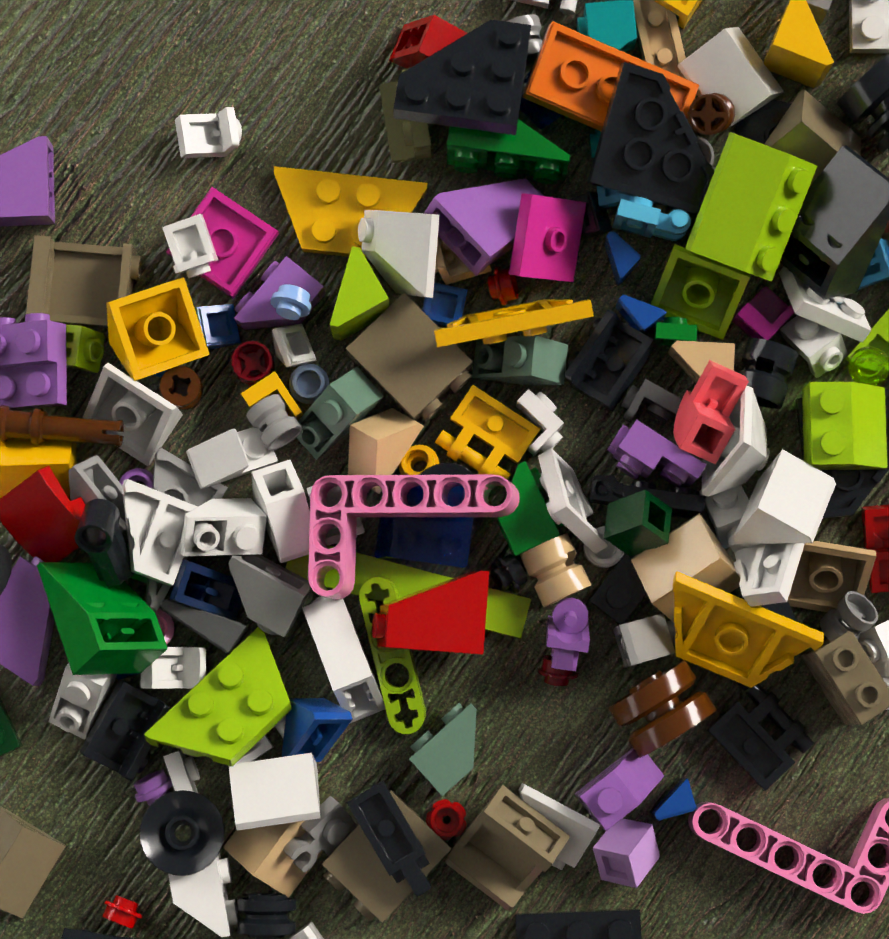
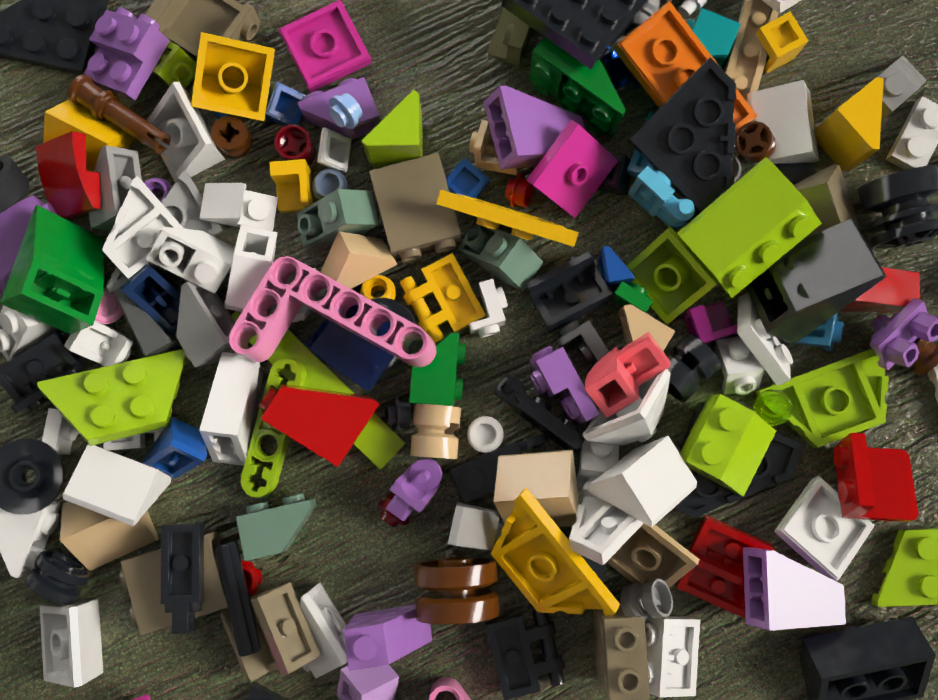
camera: 30 degrees right, 0 degrees up
black piece [74,499,134,586] -> none
medium lavender plate [134,769,173,806] -> none
white bracket [162,214,218,279] -> none
light grey wheel [246,394,302,451] -> none
yellow wing [274,166,428,259] -> none
light grey plate [283,796,357,872] -> none
white slope [358,210,439,298] -> none
white wing [538,448,609,554] -> none
blue slope [604,231,641,286] -> none
dark green brick [604,489,672,557] -> none
blue slope [651,778,696,821] -> none
none -> black axle [215,542,261,657]

